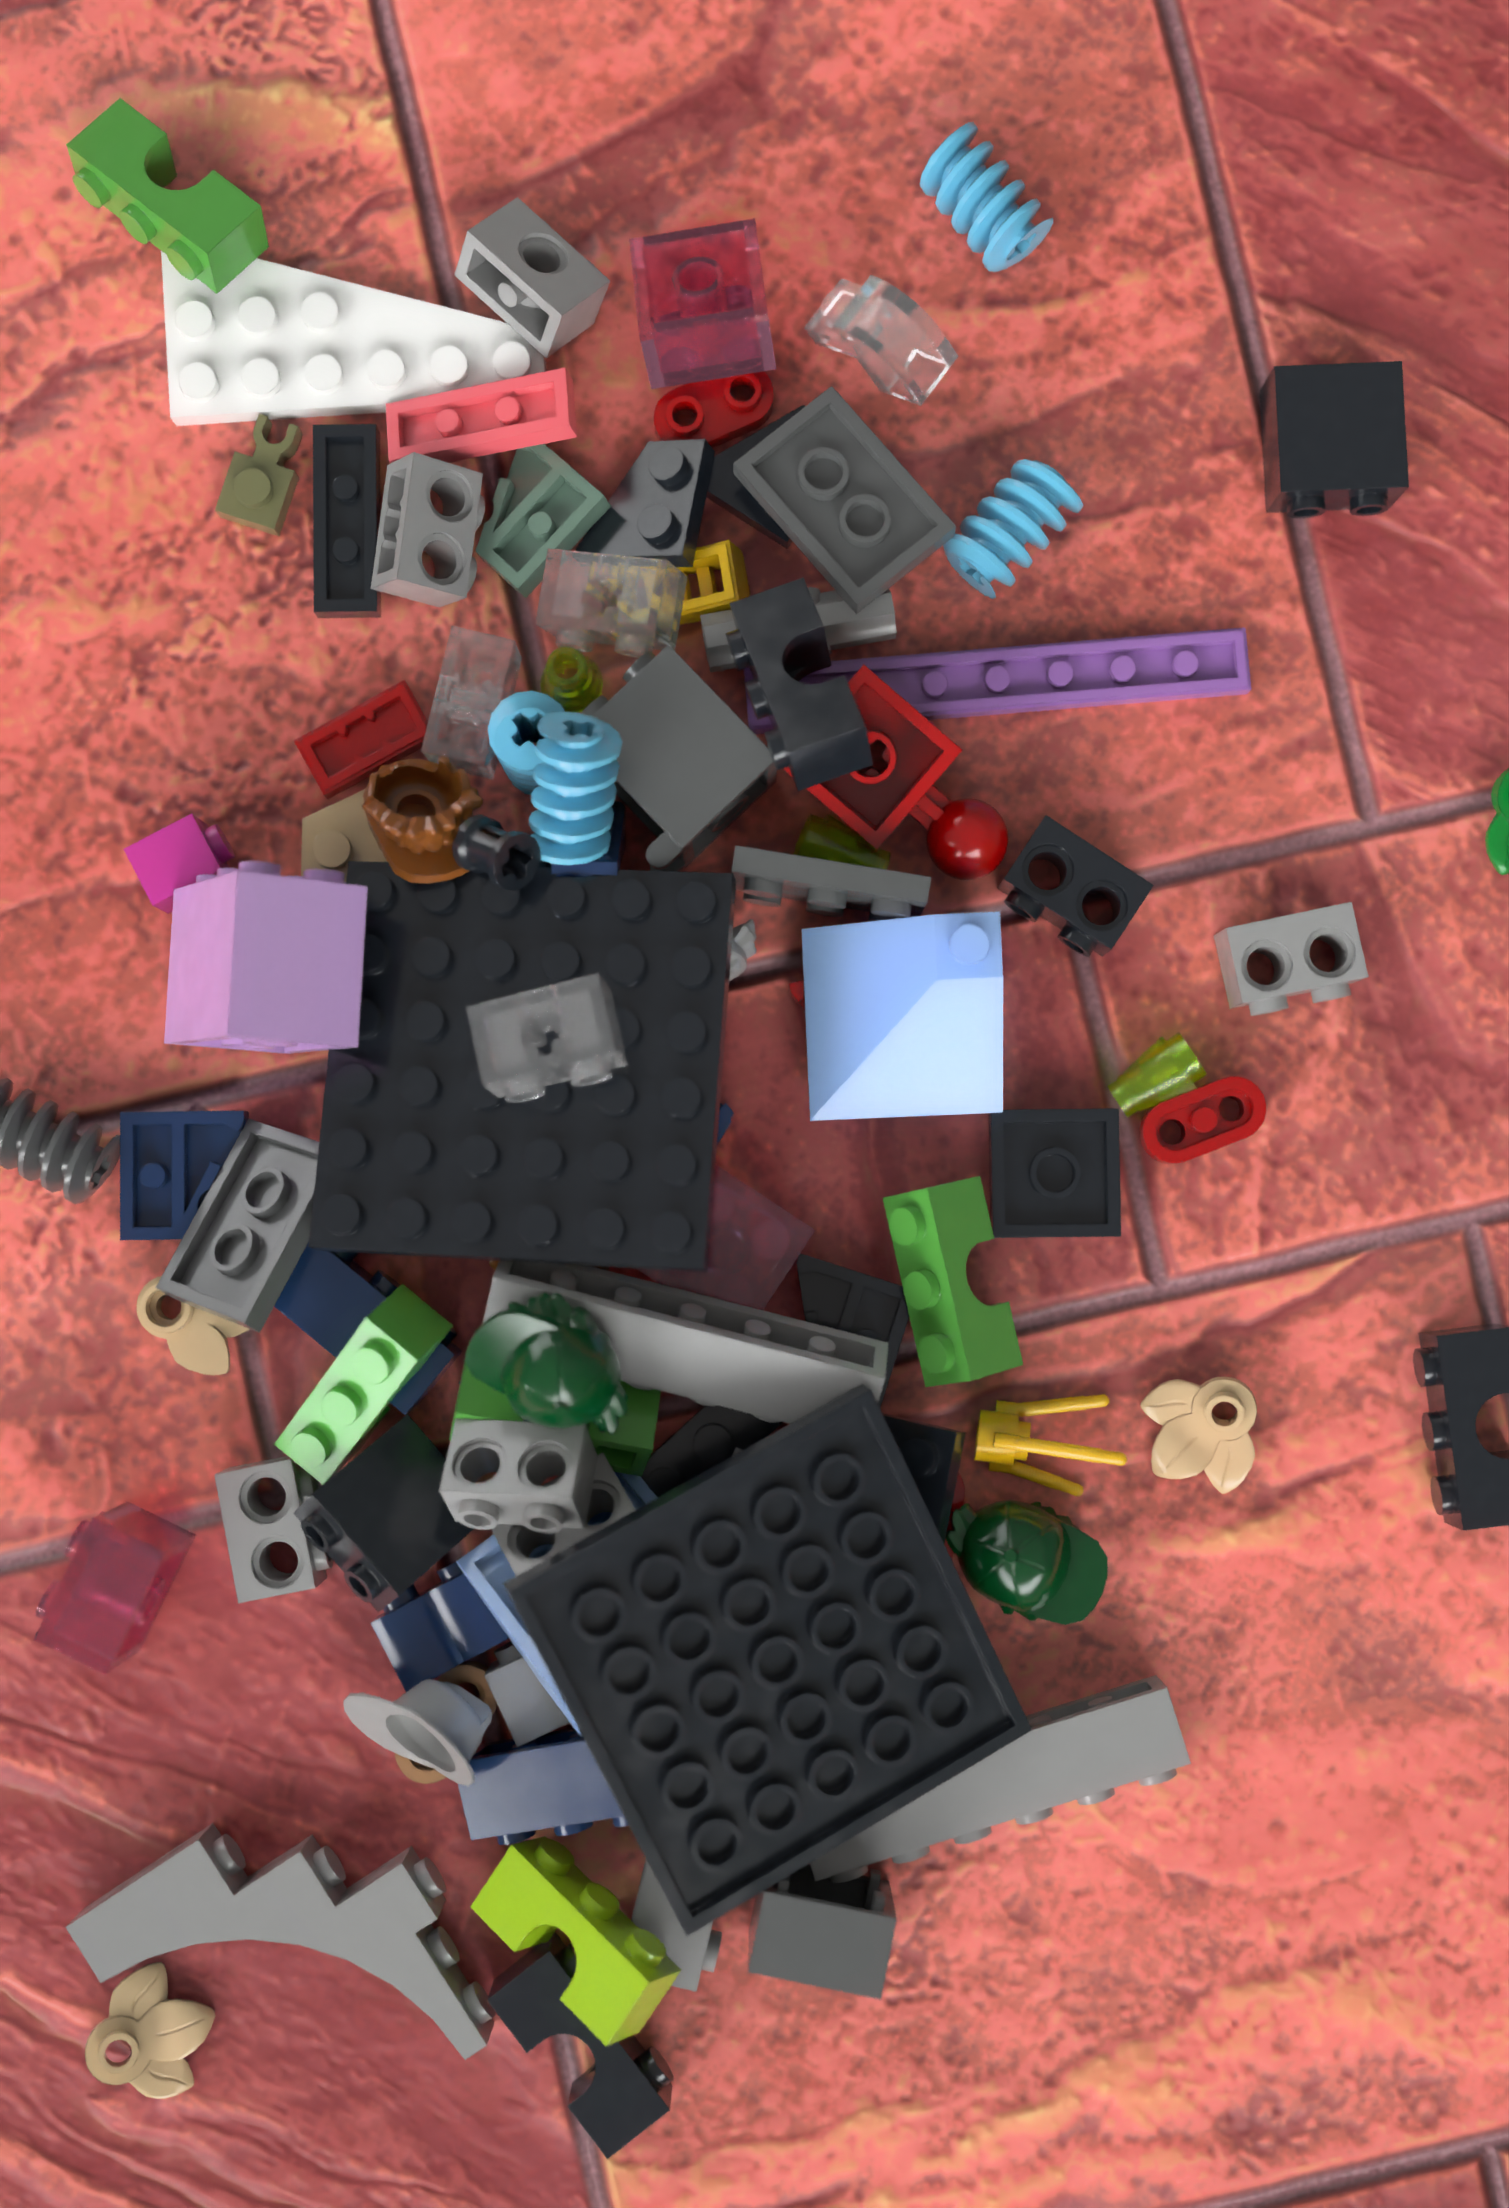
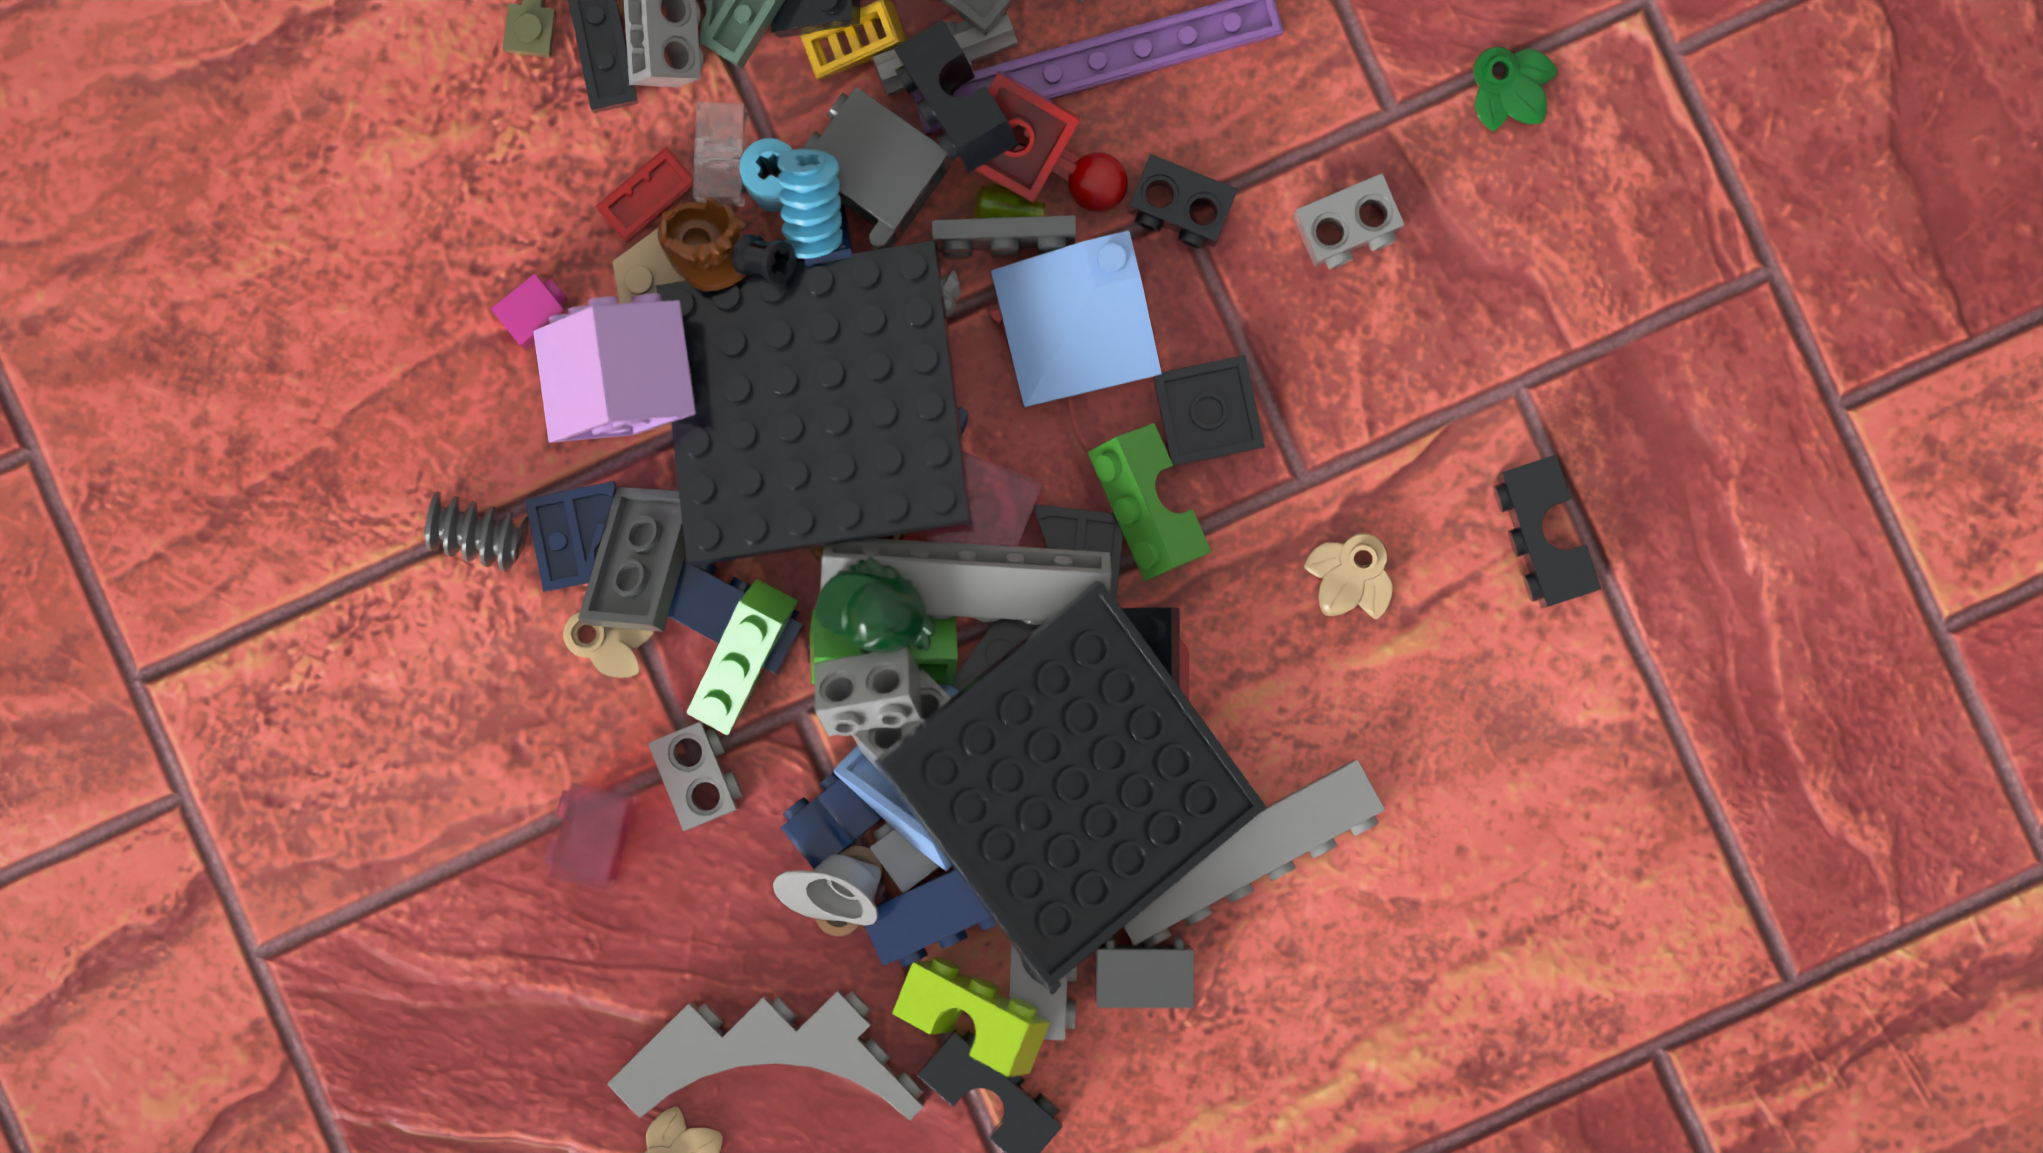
camera: 10 degrees left, 0 degrees up
black piece [293,1414,475,1612] -> none
clear brick [466,973,628,1103] -> none
clear brick [535,548,687,658] -> none
clear neon green cone [540,647,603,713] -> none
dark green hair [946,1499,1108,1625] -> none
yellow plant [974,1394,1127,1496] -> none
clear neon green cone [1107,1032,1207,1118] -> none
red plate [1139,1076,1266,1164] -> none

